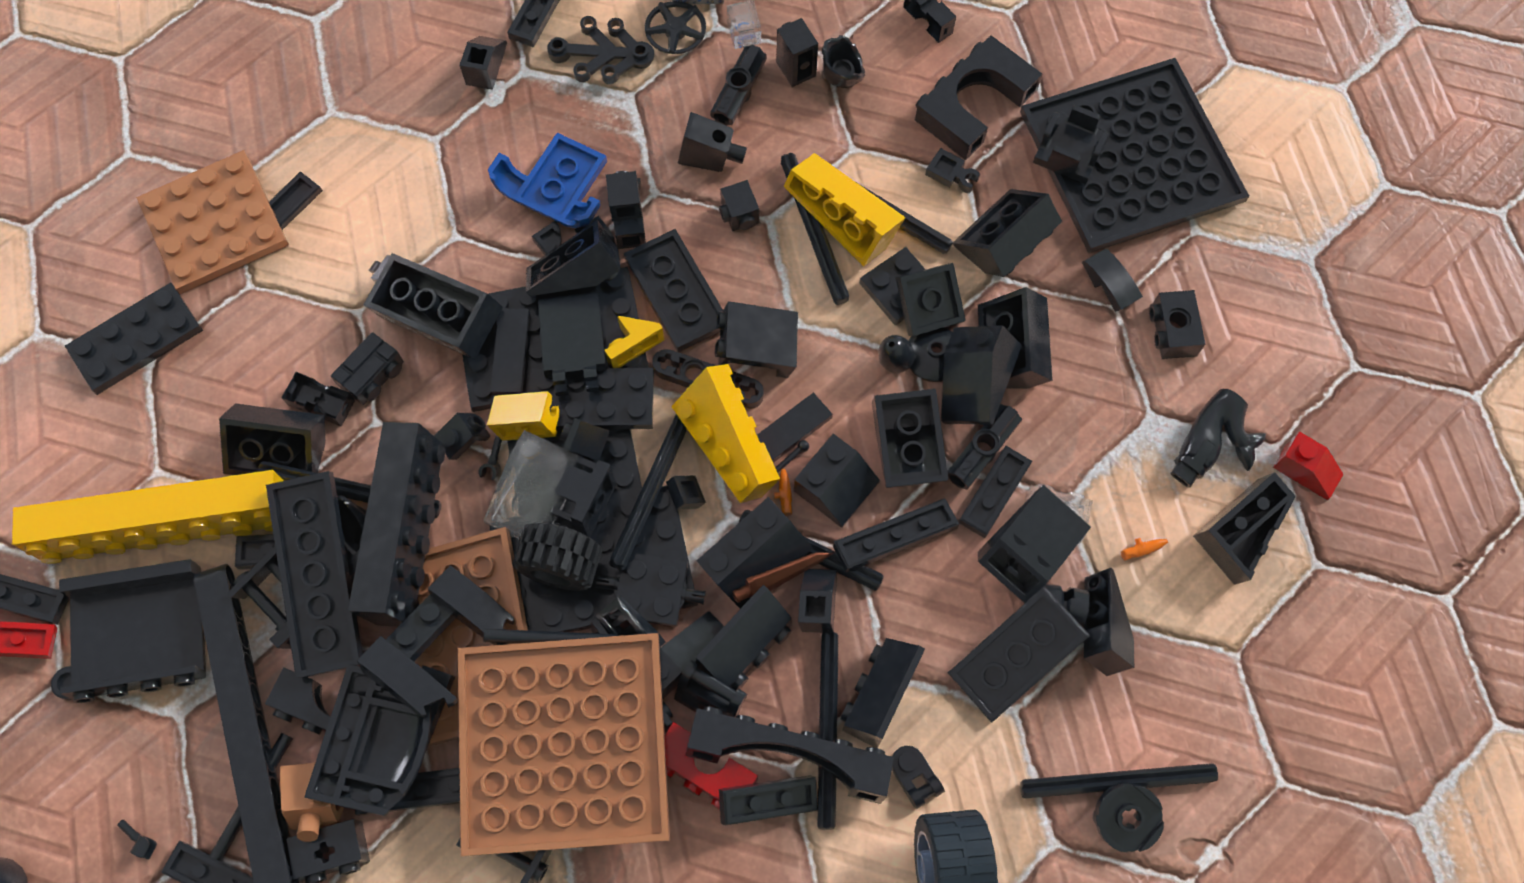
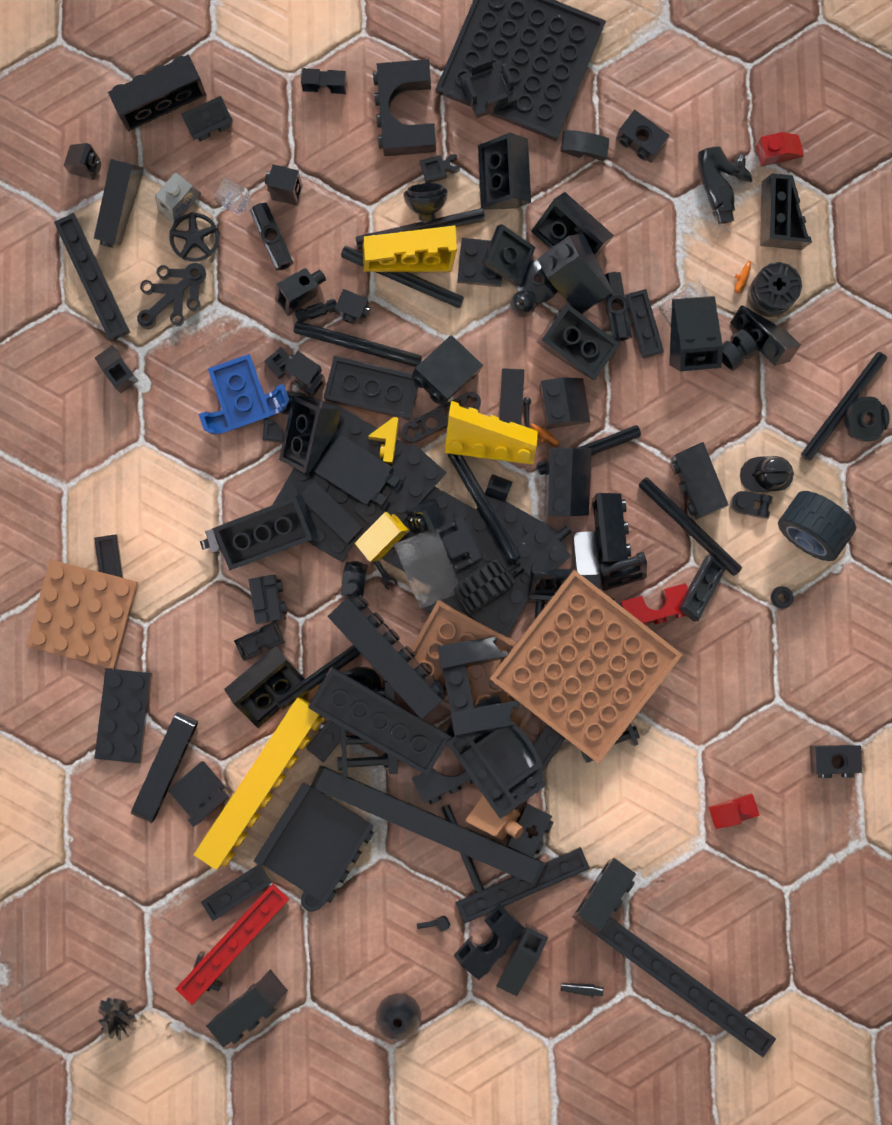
camera: 50 degrees left, 15 degrees up
black bar [483,629,618,643] -> none
black arch [685,707,894,804] -> none
copper bar [732,552,833,603] -> none
black slope [798,569,837,633] -> none
black hair [821,35,865,88] -> none
black tile [833,498,959,573] -> none
black tile [948,586,1090,723] -> none
none -> black beam [131,712,198,823]
none -> black bracket [169,761,233,827]
none -> black axle [293,321,422,367]
none -> black axle [295,299,337,322]
none -> black piece [403,183,448,221]
none -> black piece [740,456,794,492]
none -> black wheel [748,262,802,318]

